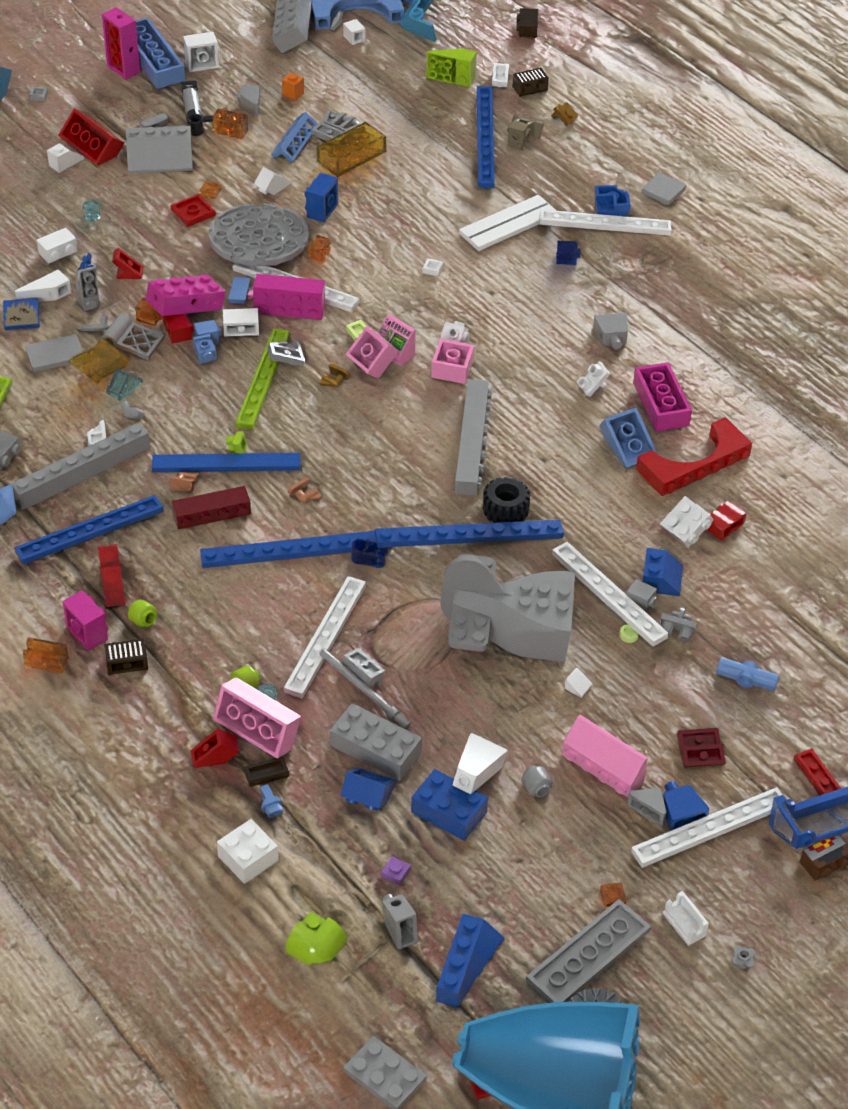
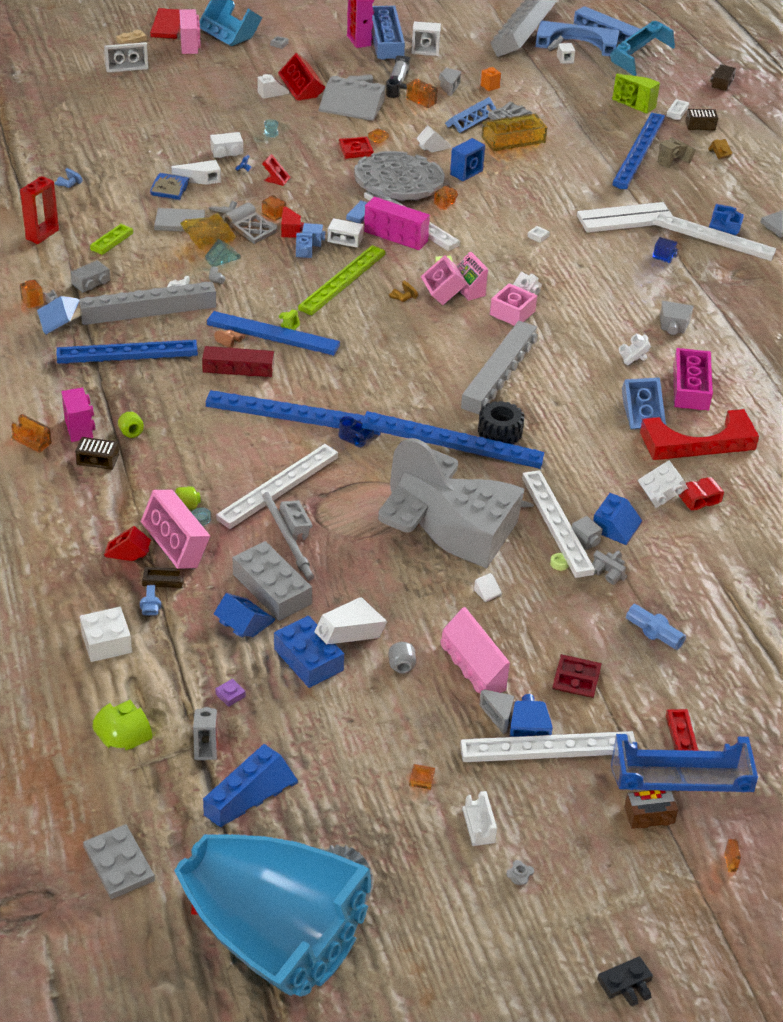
camera: 20 degrees right, 5 degrees down
light grey slope [76,266,100,312] -> none
red arch [98,544,126,607] -> none
dark pink brick [145,274,225,316] -> none
light grey wing [267,340,305,366] -> none
nougat piece [288,477,322,503] -> none
light grey plate [526,899,651,1003] -> none

